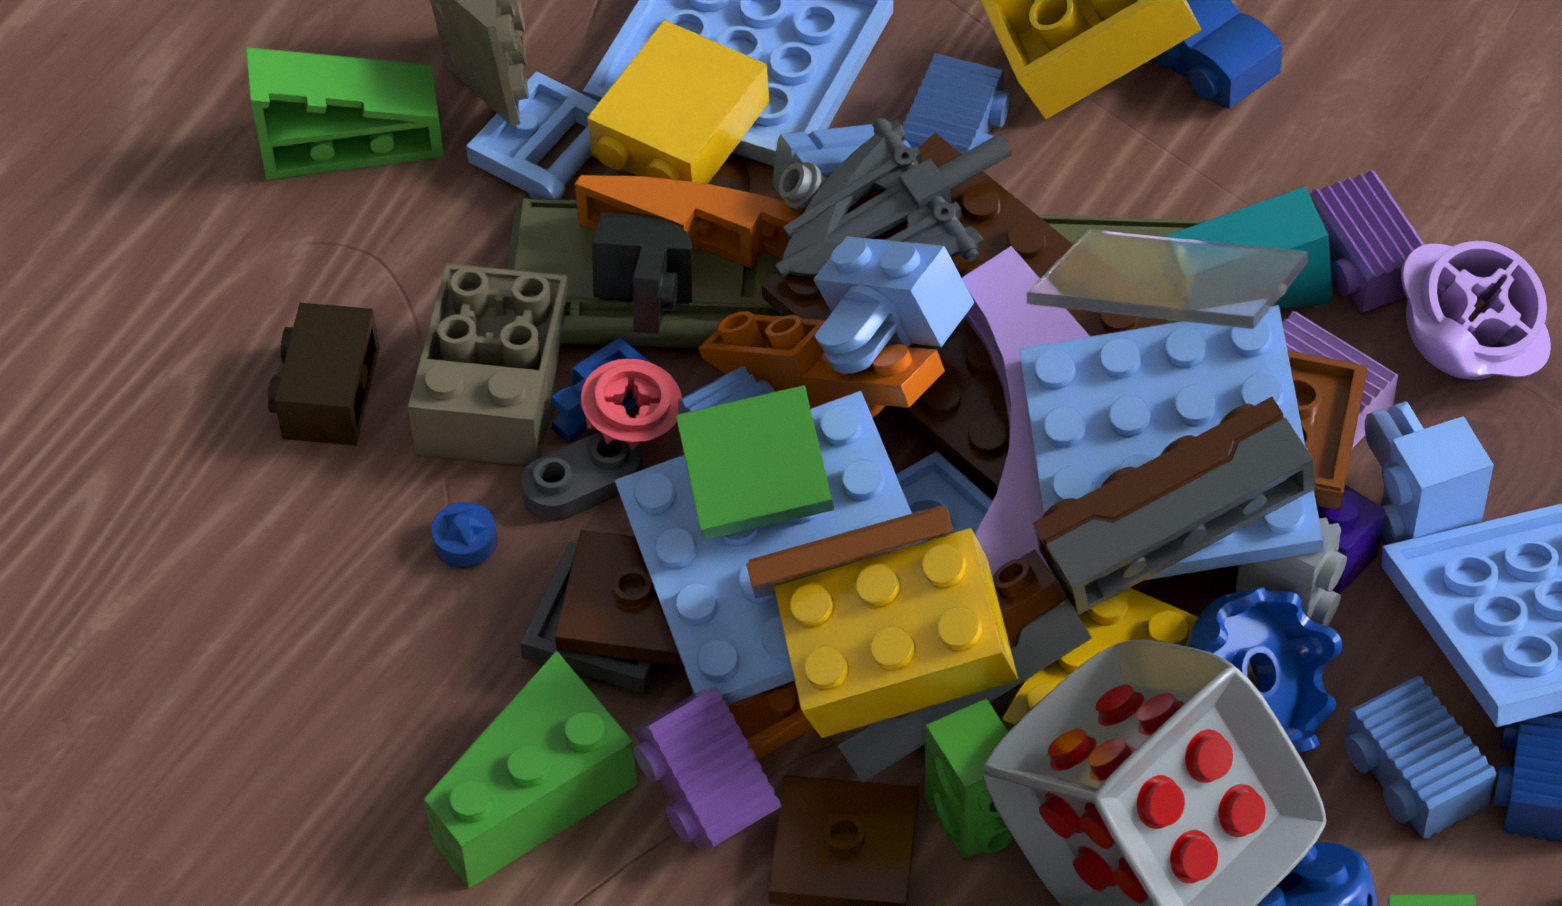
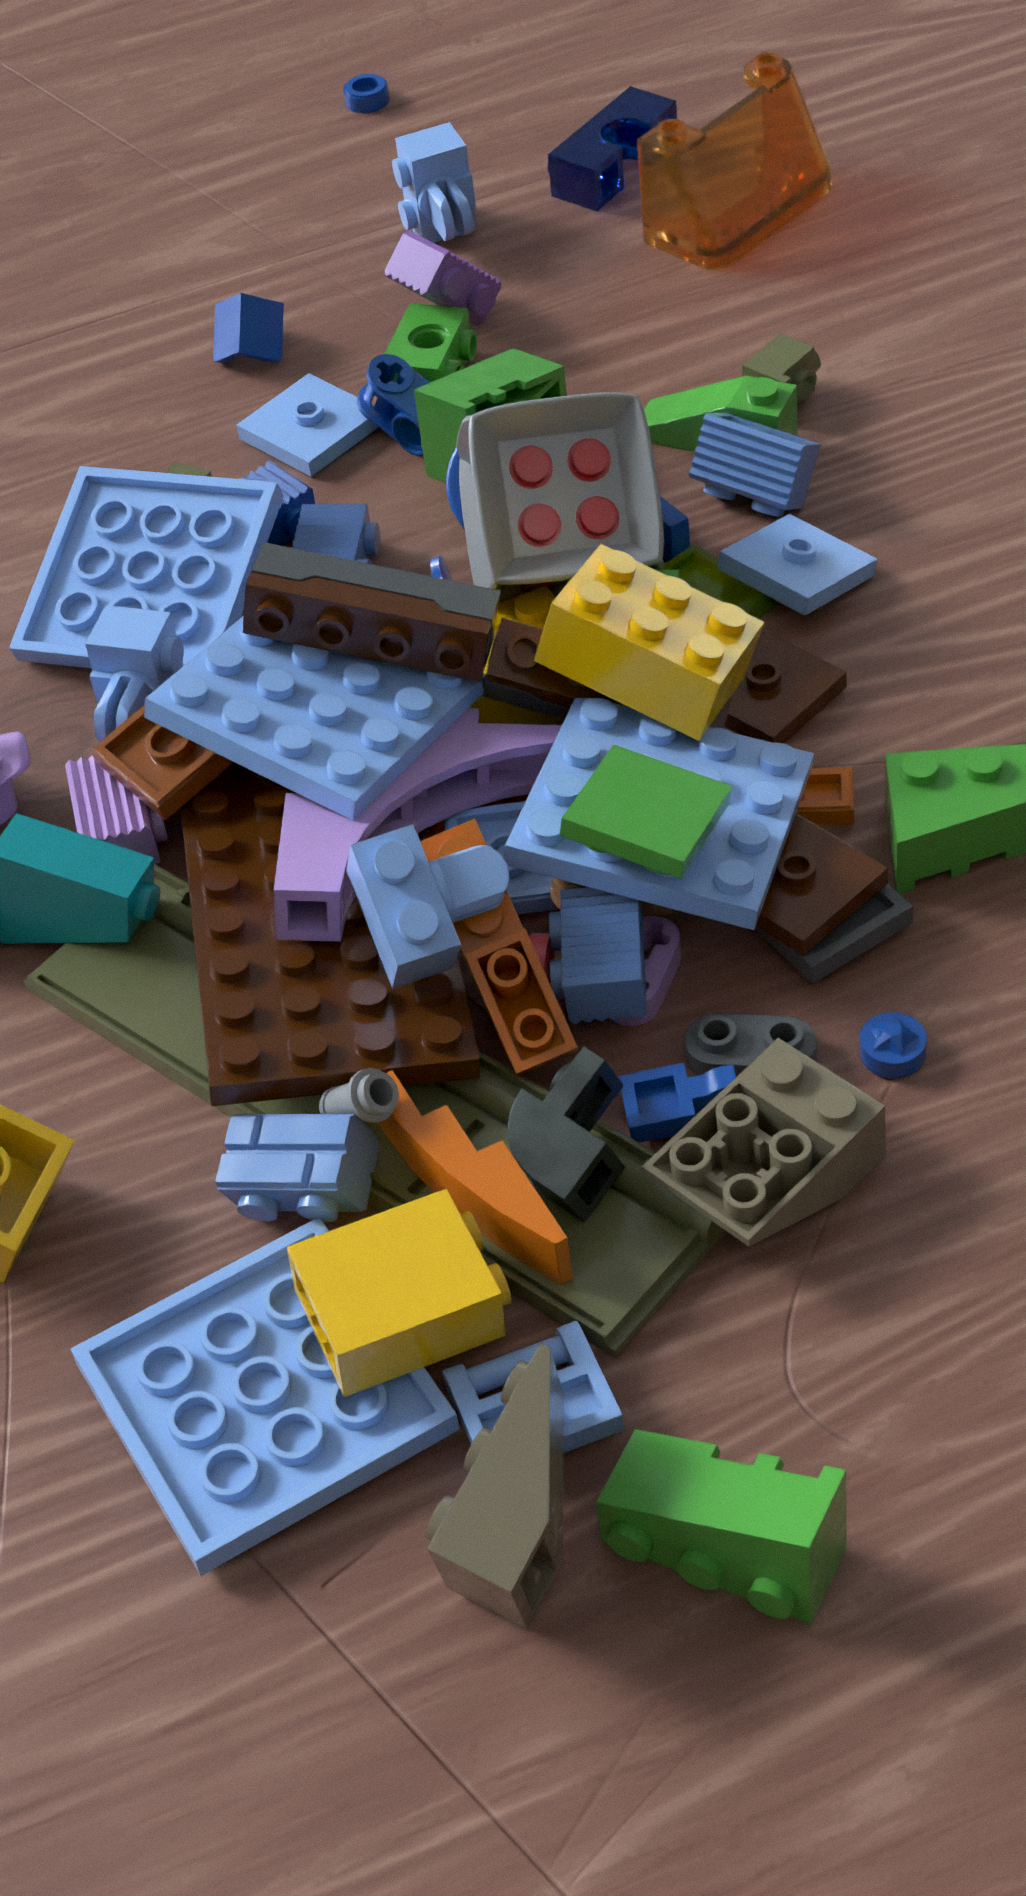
camera: 140 degrees left, 5 degrees down
dark brown brick [268,303,380,446] -> none
coral gear [580,359,682,451] -> none
medium lavender brick [632,687,781,849] -> none
dark orange tile [746,505,954,599] -> none
dark grey bar [774,118,1011,279] -> none
medium blue brick [902,53,1011,154] -> none
clear piece [1027,229,1308,329] -> none

